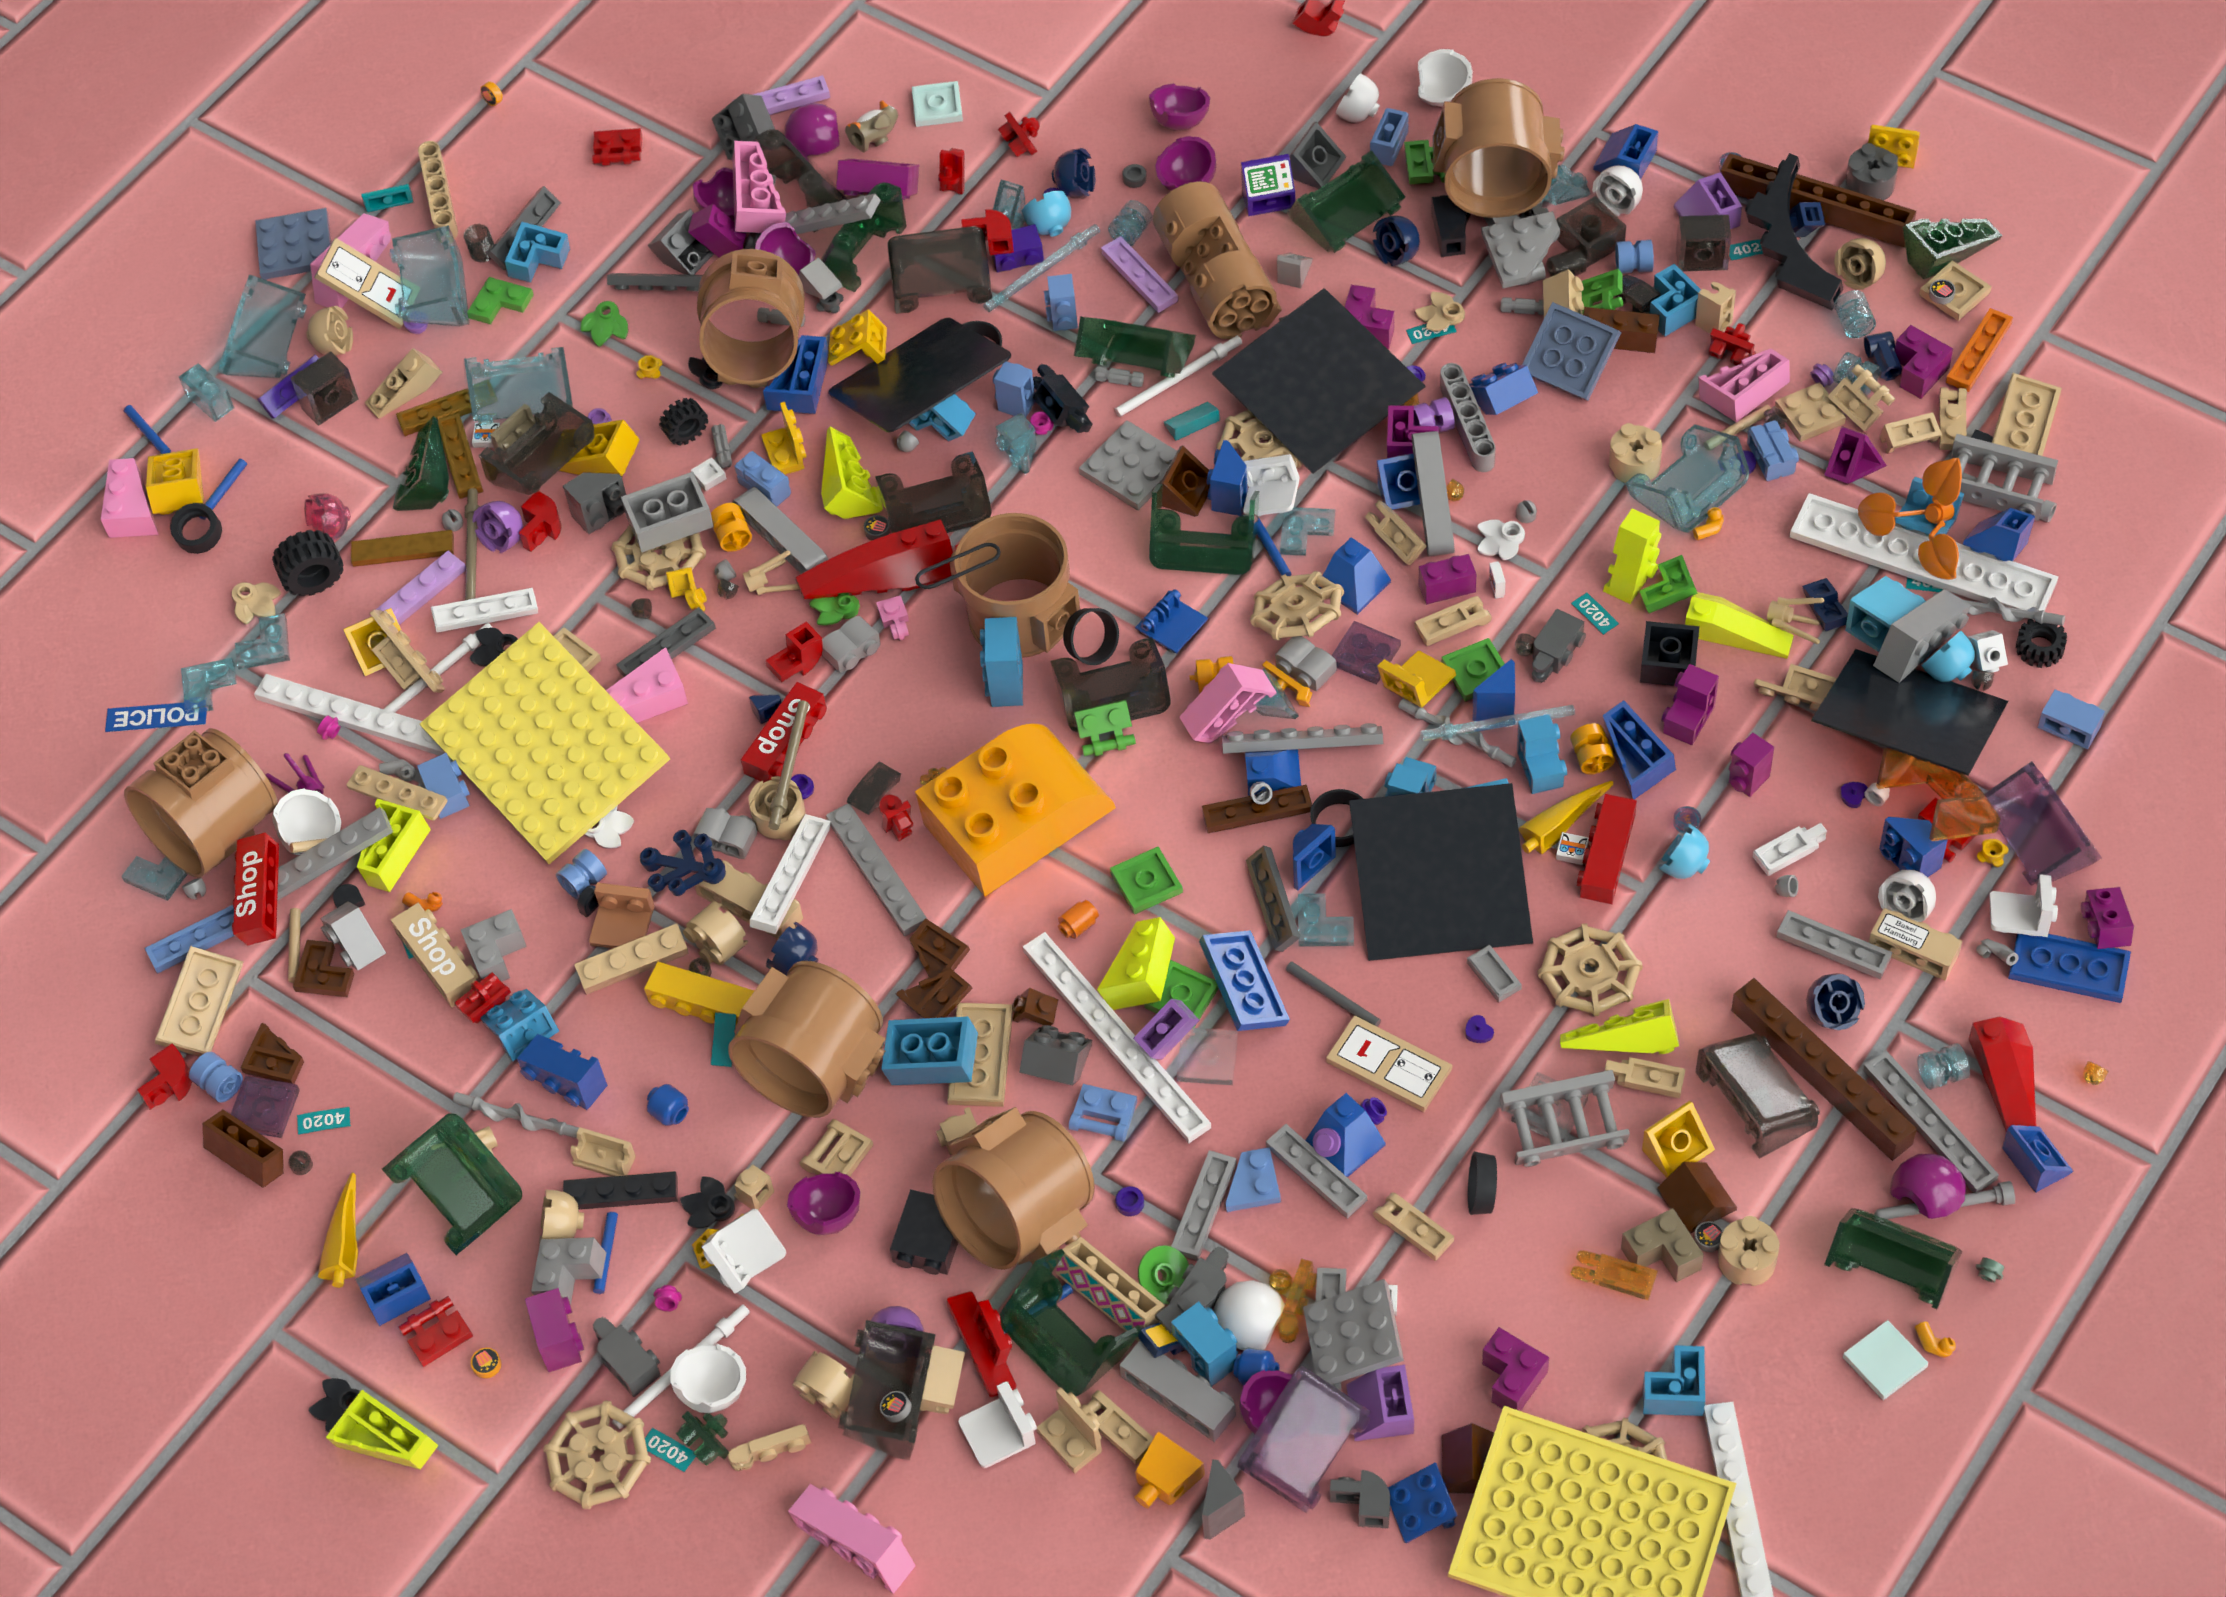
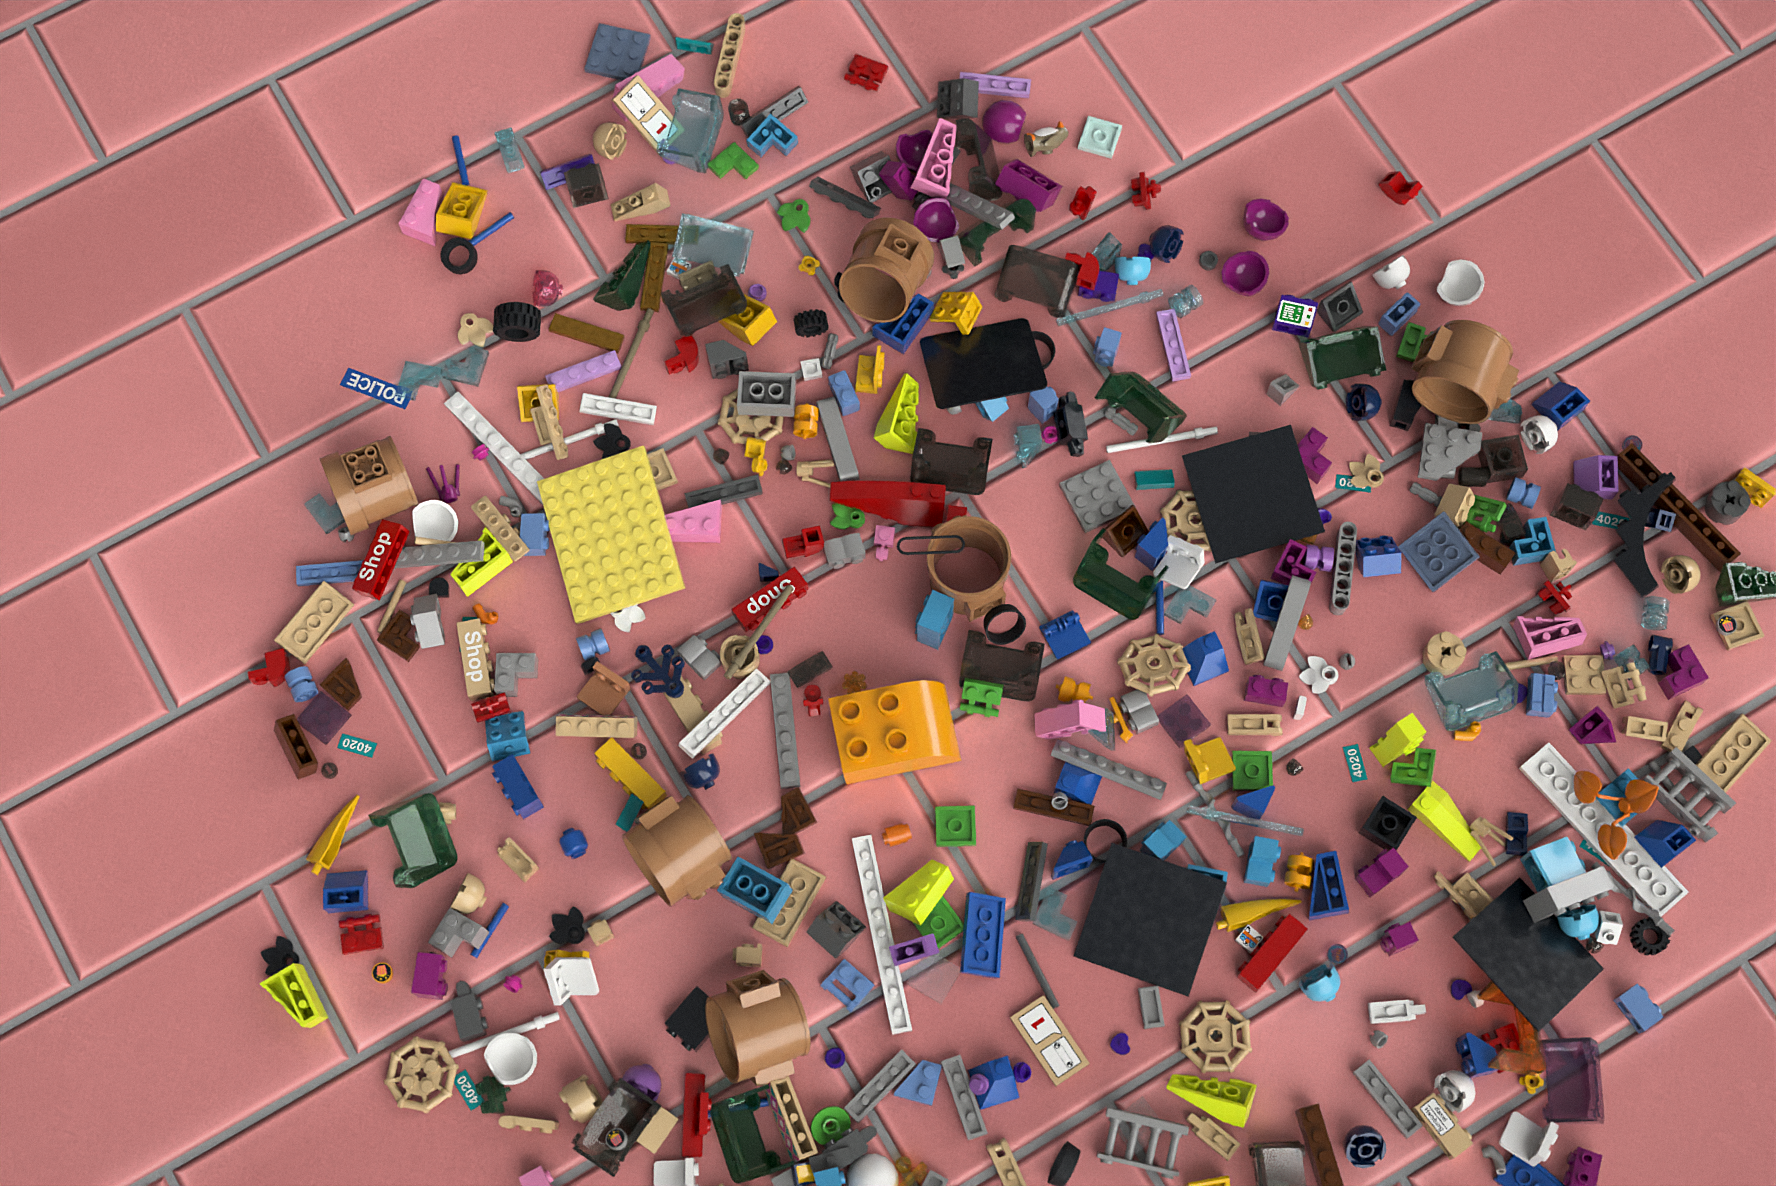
camera: 20 degrees right, 15 degrees up
clear light blue windscreen [217,274,307,378] -> none
light grey hinge [442,509,463,532] -> none
light grey piece [453,1092,579,1138] -> none
medium lavender cylinder [473,501,523,553] -> none
black plate [563,1171,678,1210] -> none
tan brick [683,902,748,965] -> none
magenta cylinder [787,1171,860,1235] -> none
tan plate [799,1119,873,1177] -> none
tile [864,515,890,540] -> none
reddish brown bracket [1012,988,1059,1026] -> none
medium nougat cylinder [1153,182,1282,339] -> none
dark grey hinge [1532,609,1586,683] -> none
orange plate [1946,308,2013,392] -> none

